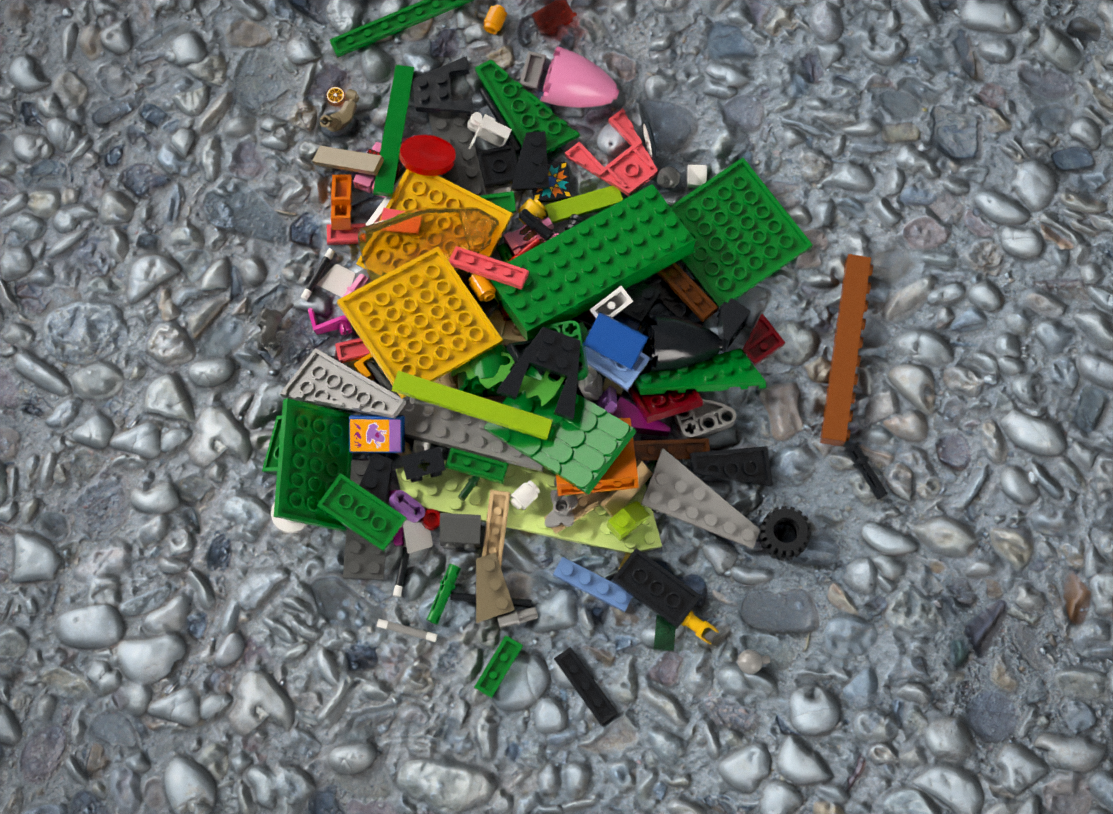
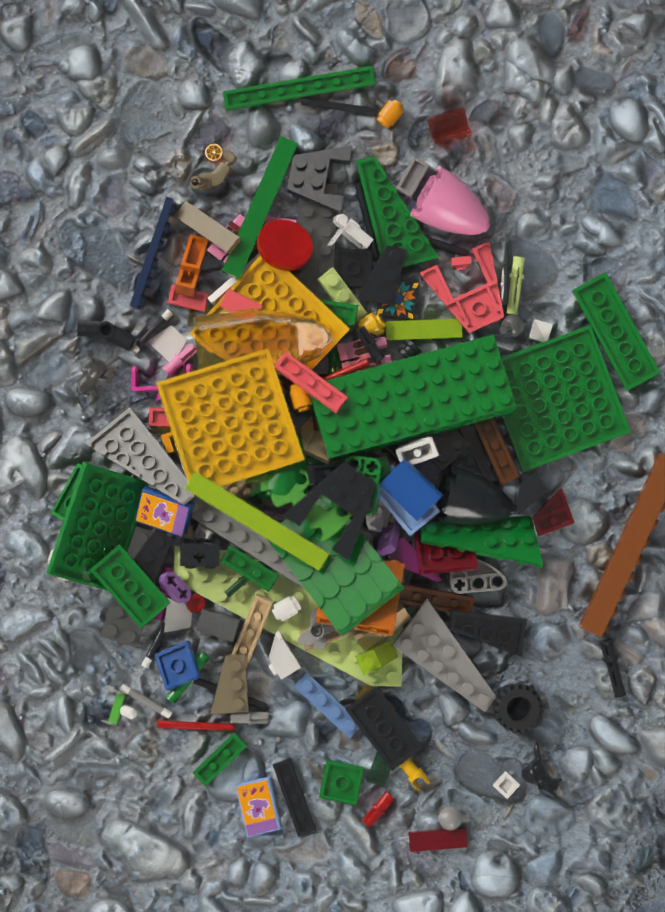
camera: 10 degrees right, 15 degrees up
none -> black piece [77,319,136,351]
none -> piece [101,689,137,726]
none -> dark blue plate [130,196,177,310]
none -> blue tile [154,640,202,691]
none -> red bar [157,720,235,731]
none -> piece [235,776,282,837]
none -> white slope [269,631,301,679]
none -> black bar [301,98,378,116]
none -> yellowish green plate [317,267,367,322]
none -> green tile [319,759,364,805]
none -> red axle [362,791,395,827]
none -> dark red tile [408,827,468,852]
none -> black bar [425,235,469,257]
none -> coral plate [450,256,471,271]
none -> white plate [493,771,520,799]
none -> yellowish green pin [505,256,525,315]
none -> black animal [522,742,562,798]
none -> green plate [571,272,661,391]

